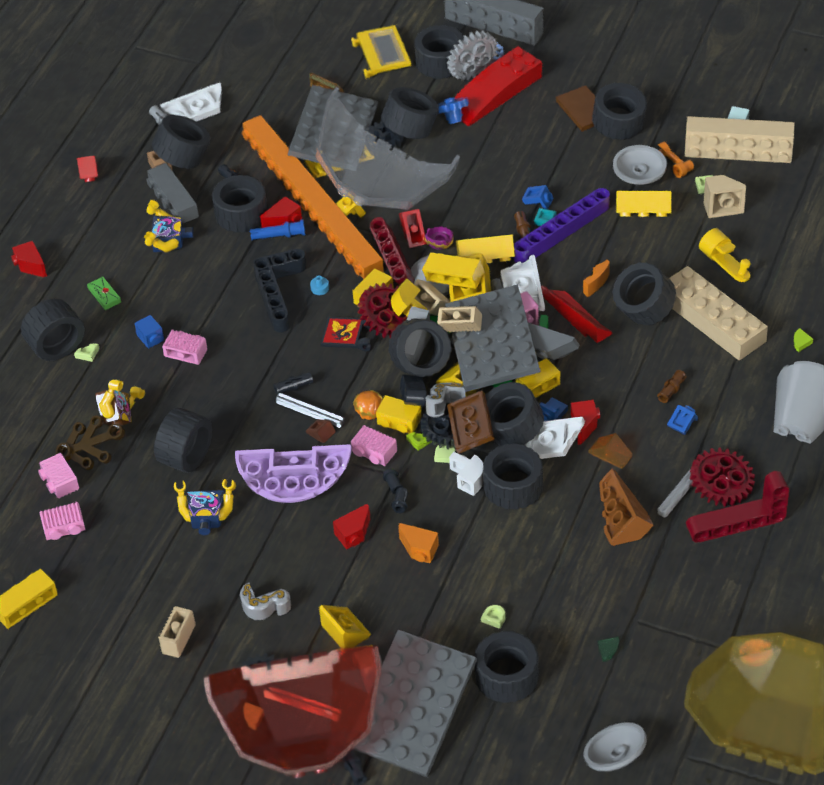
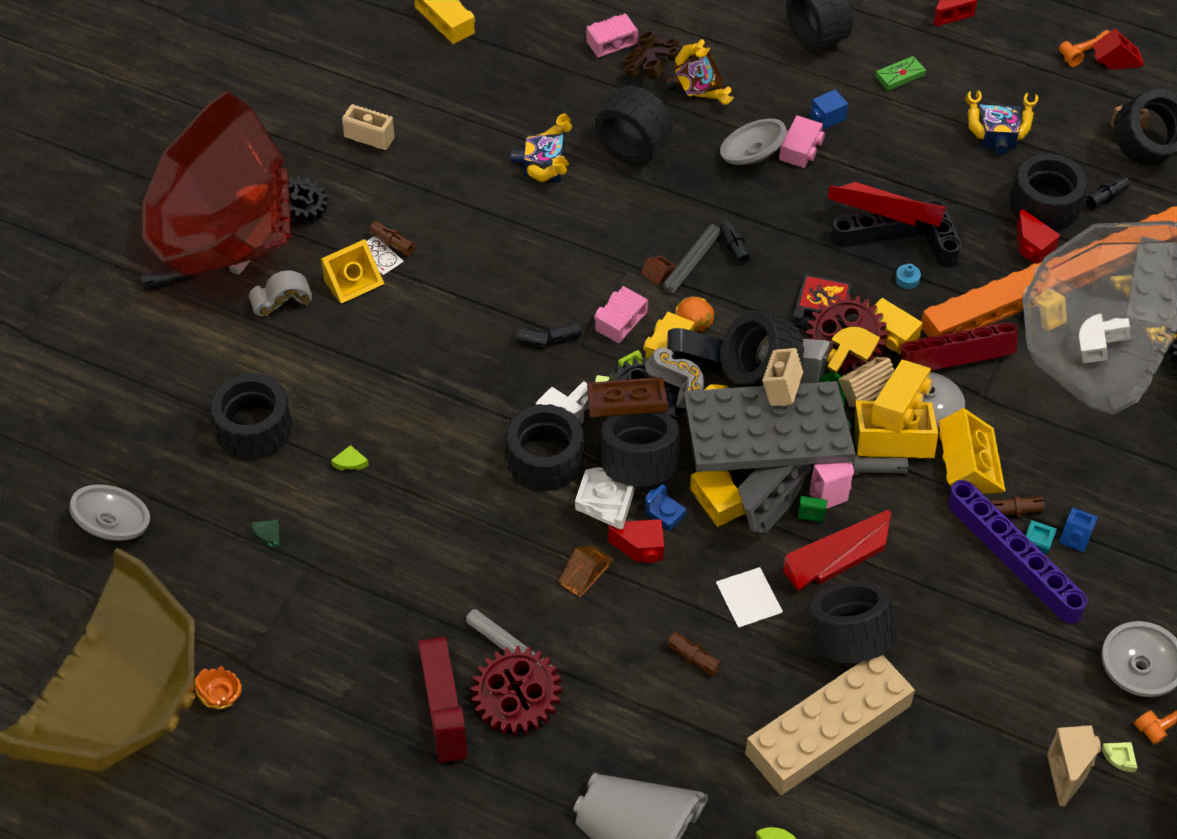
camera: 90 degrees right, 5 degrees up
bright pink brick [40,502,85,540] -> none
yellowish green tile [74,344,99,362] -> none
dark grey brick [146,163,199,223] -> none
lavender brick [235,444,352,503] -> none
light grey animal [240,582,291,620] -> none
blue pin [250,219,306,240] -> none
red slope [333,504,370,550] -> none
dark grey plate [349,630,477,777] -> none
orange slope [398,523,439,563] -> none
red slope [399,209,427,248] -> none
magenta hair [425,226,454,250] -> none
yellowish green tile [481,605,505,629] -> none
white wing [501,255,545,311] -> none
orange slope [583,260,610,297] -> none
dark orange wedge [599,469,653,546] -> none
yellow slope [616,191,671,217] -> none
blue bracket [667,405,698,435] -> none
yellow piece [699,228,751,282] -> none
none -> lime tile [331,445,369,470]
none -> white sticker [367,236,404,275]
none -> reddish brown pin [369,221,416,256]
none -> white sticker [716,567,783,627]
none -> light grey dish [720,119,787,165]
none -> red wedge [827,182,947,226]
none -> orange brick [1058,30,1110,67]
none -> white brick [1079,313,1131,364]

